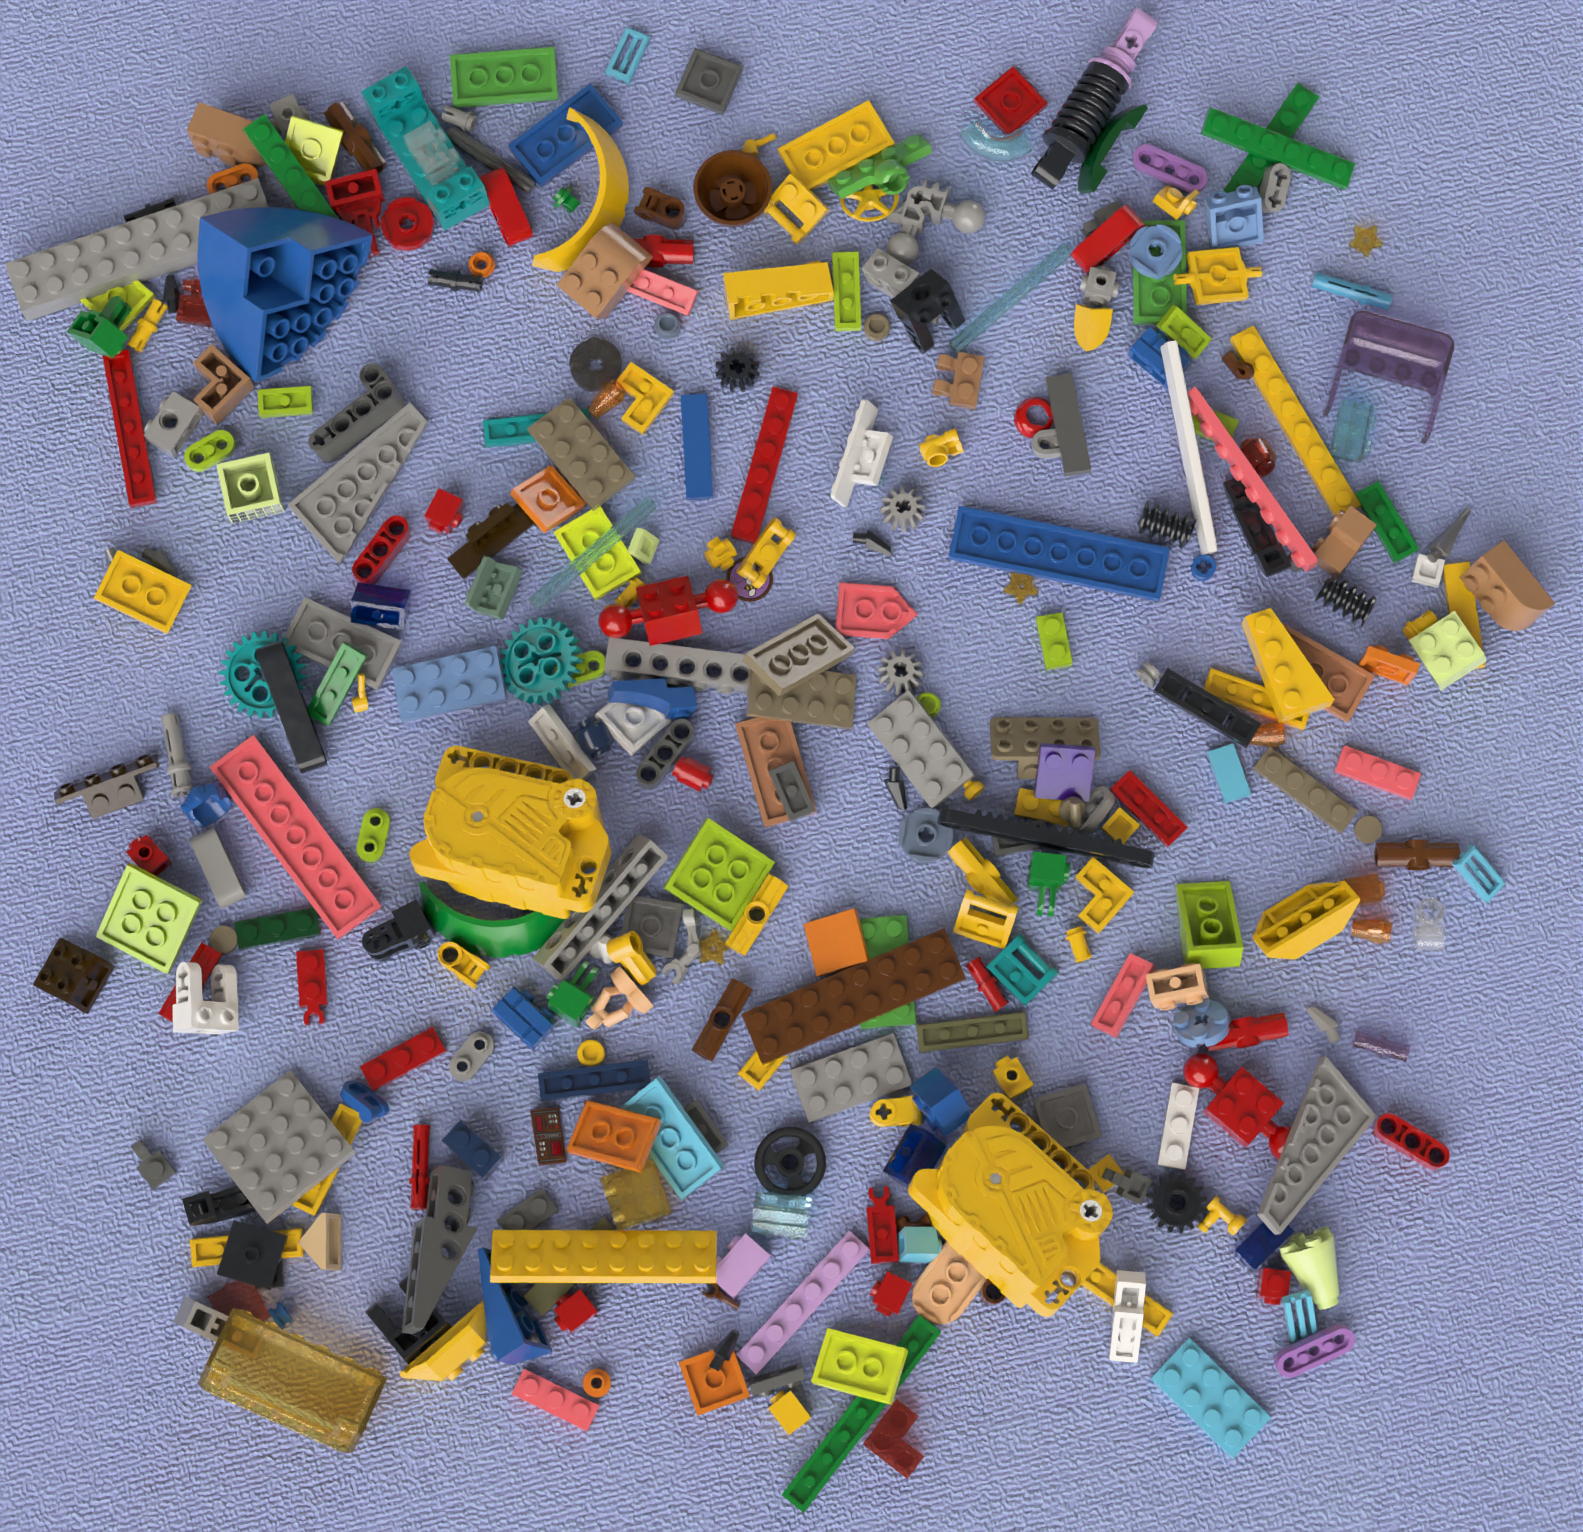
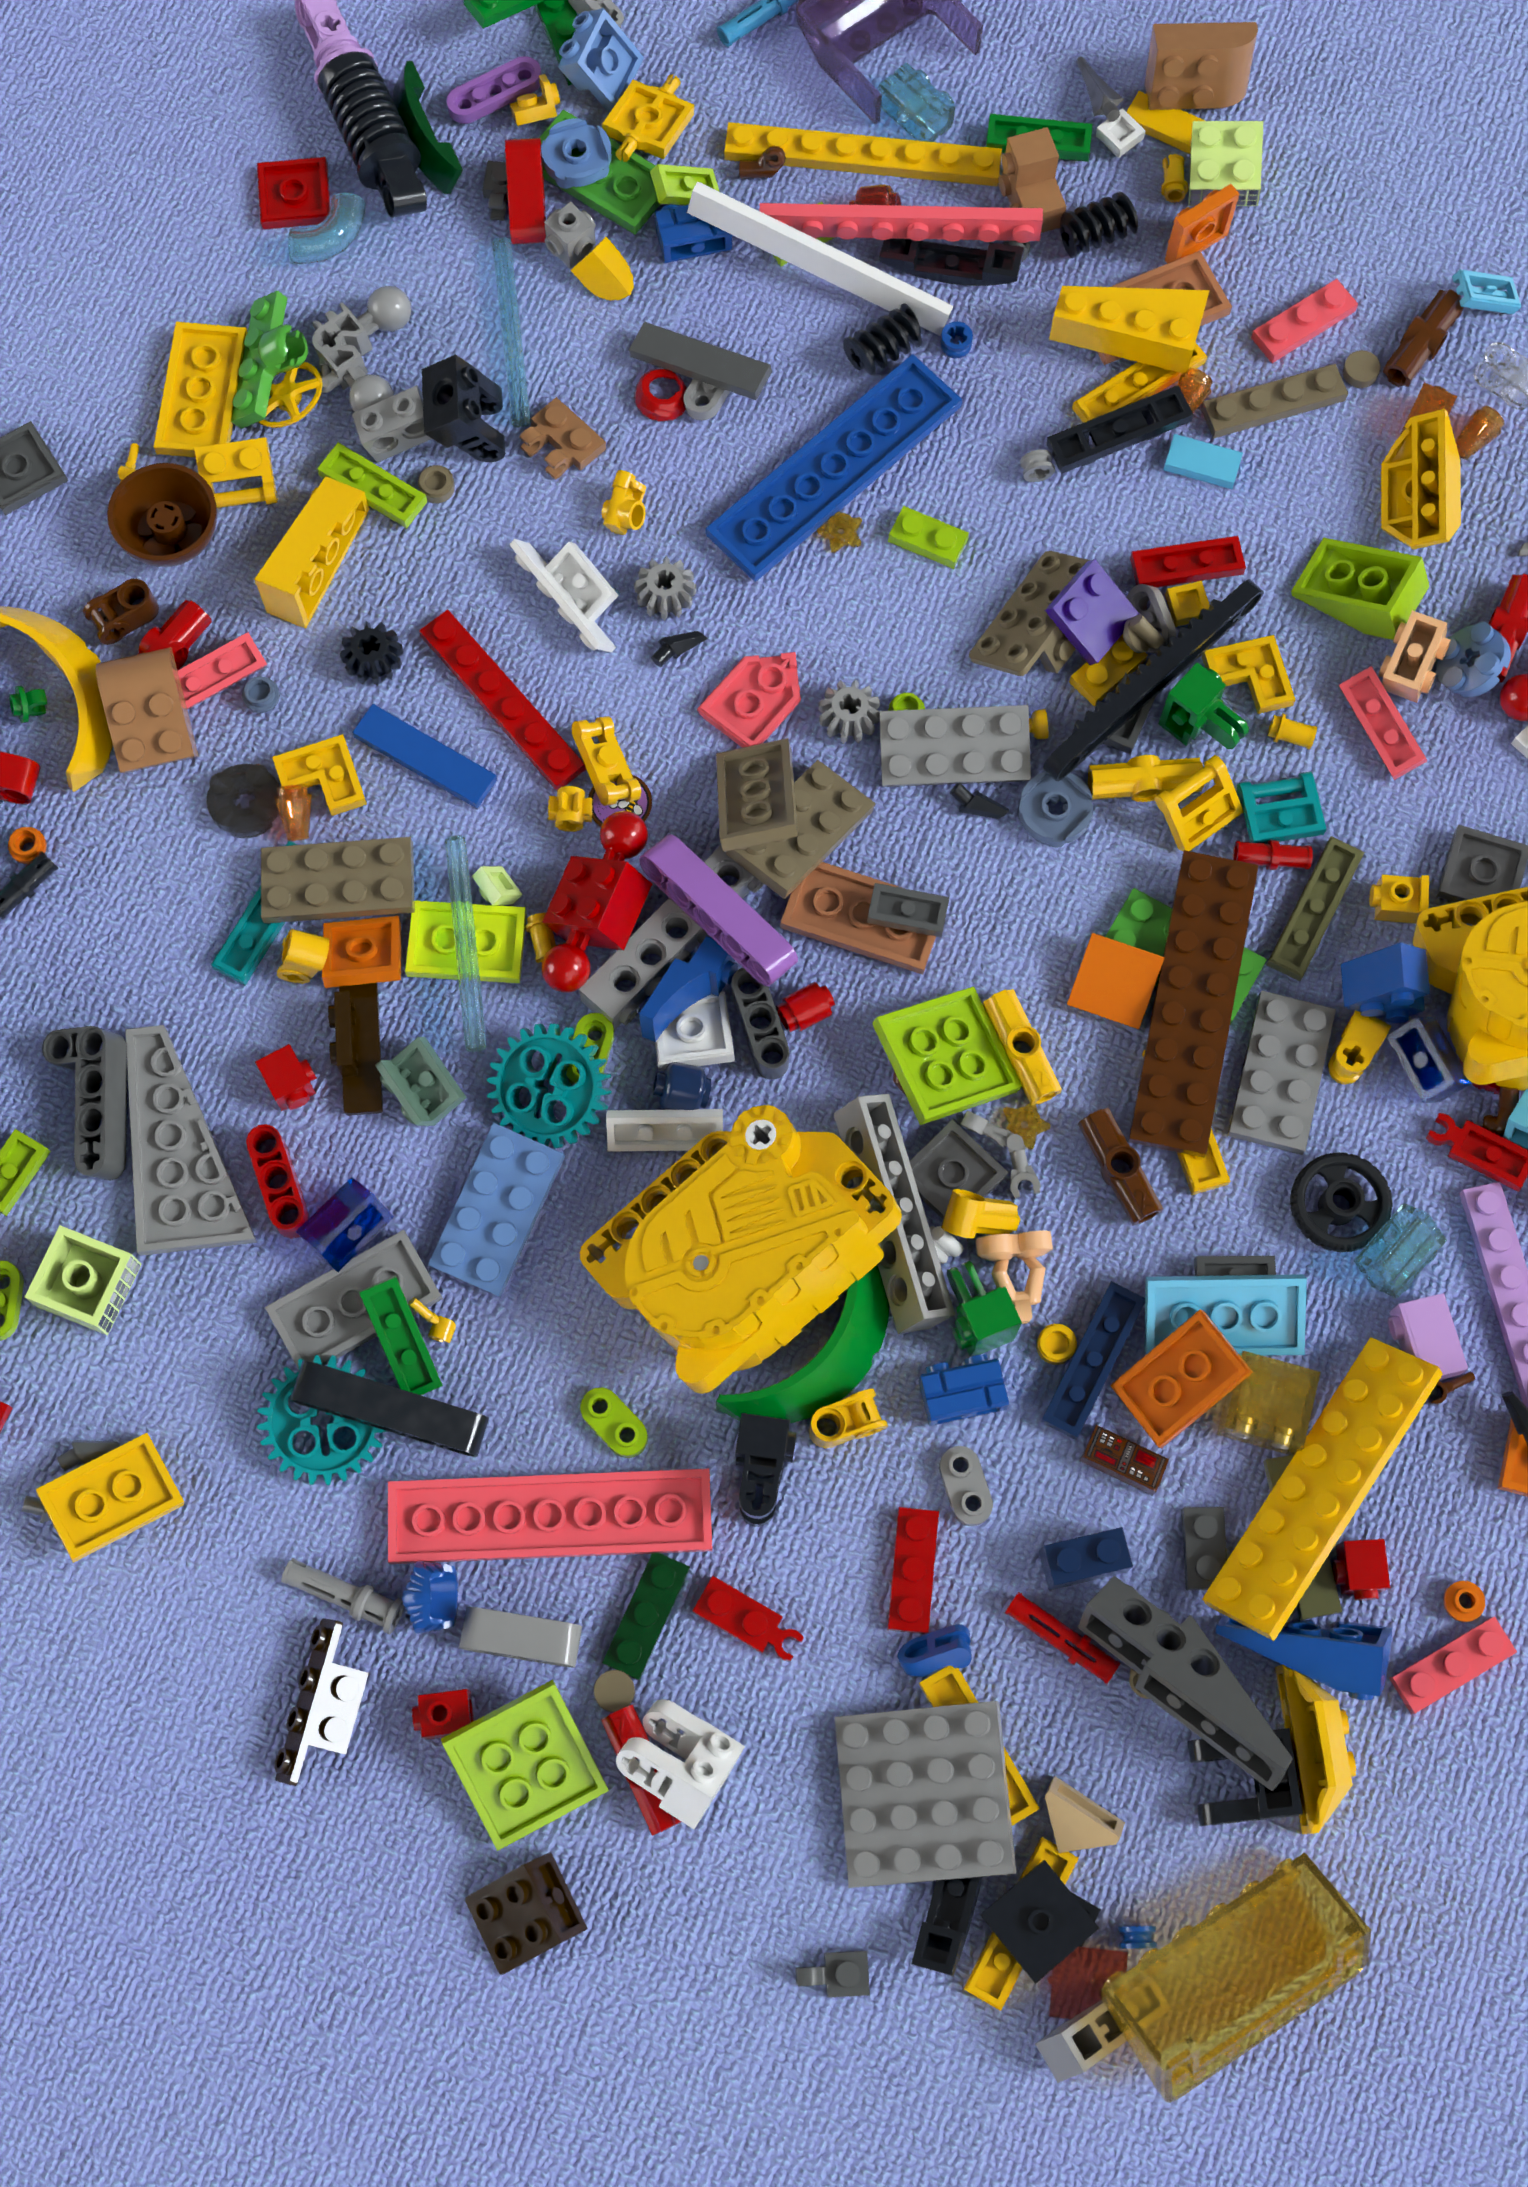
camera: 55 degrees left, 5 degrees down
none -> yellow piece [276,929,329,984]
none -> medium lavender beam [639,834,798,986]

